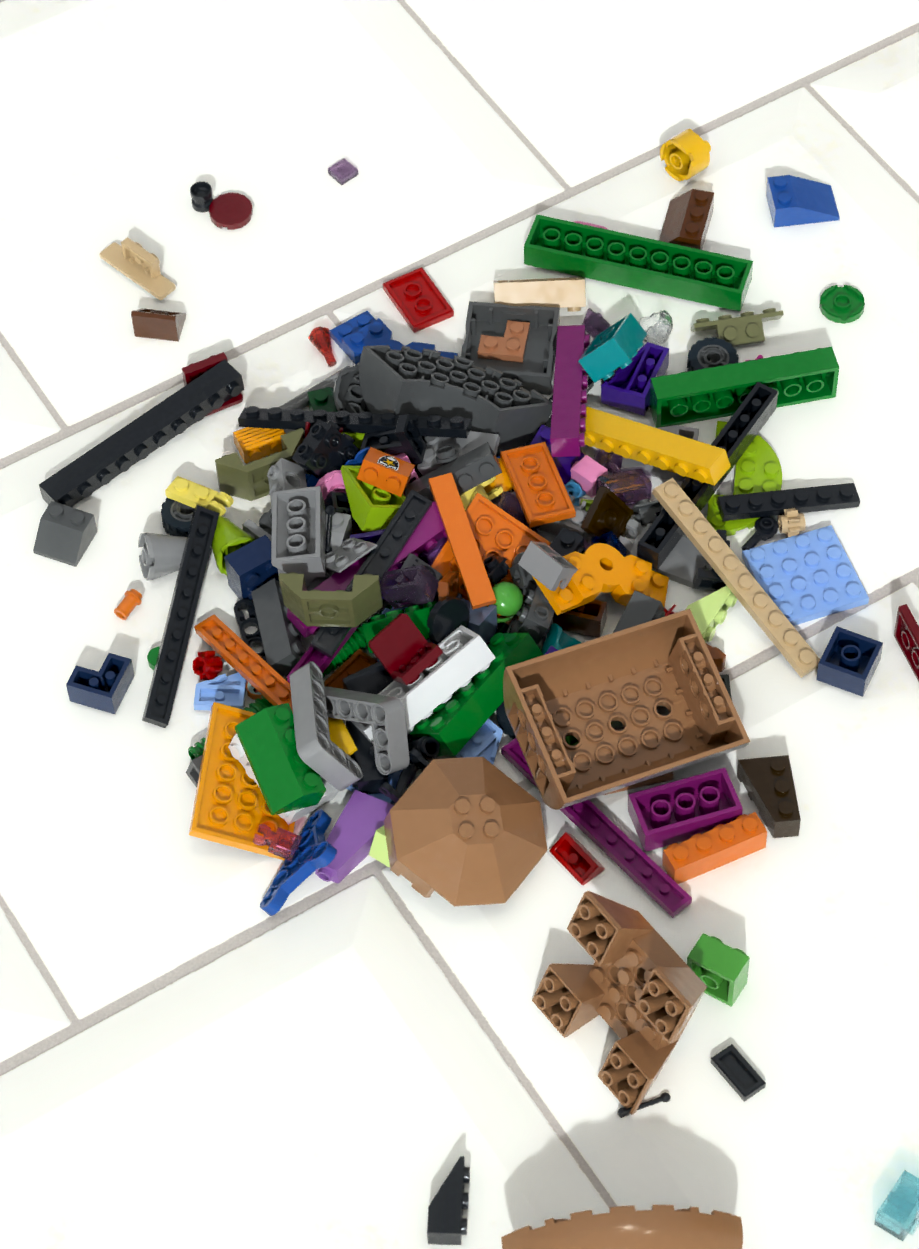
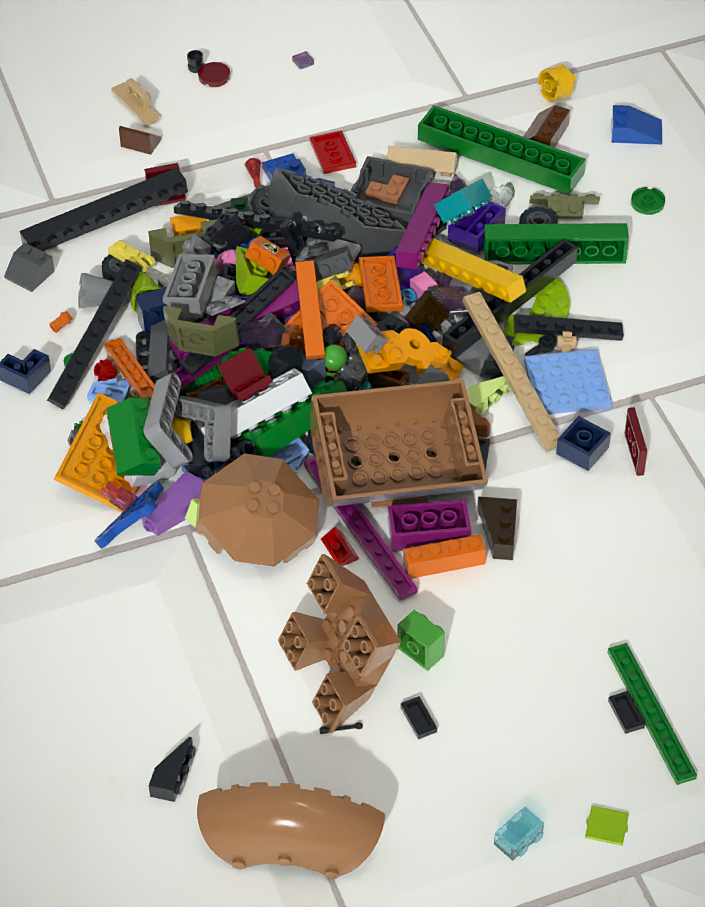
camera: 10 degrees right, 5 degrees down
black hinge [325,505,336,554] -> none

